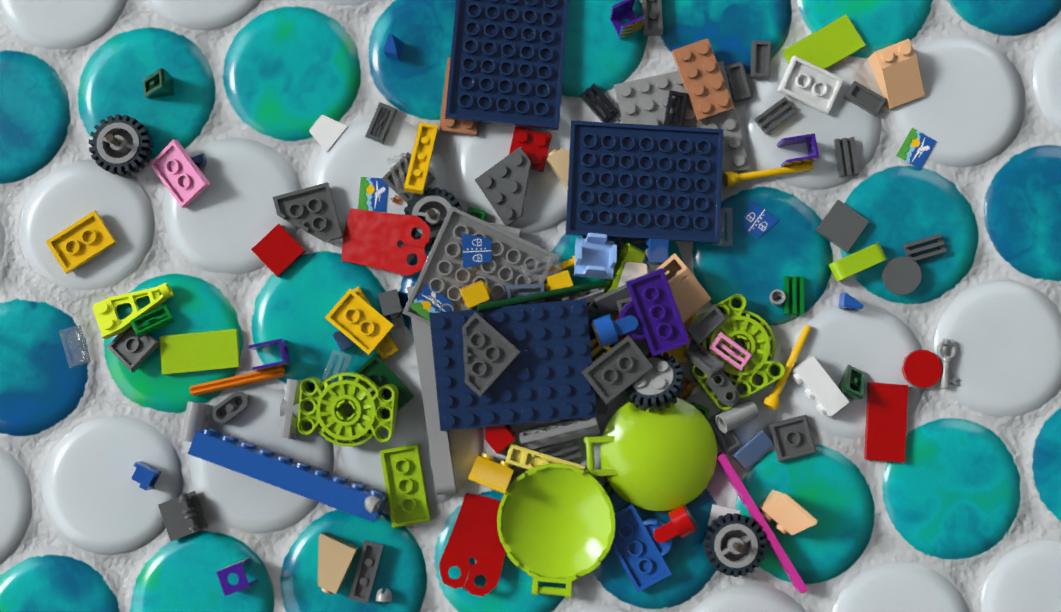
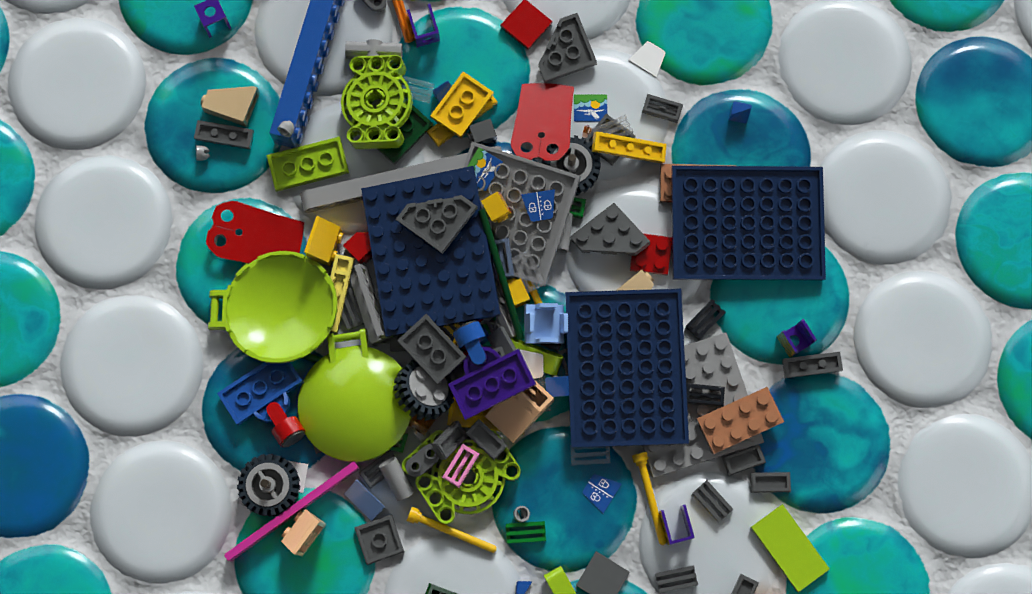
camera: 85 degrees right, 5 degrees down
white tile [777,56,844,114] -> none
white brick [791,356,849,416] -> none

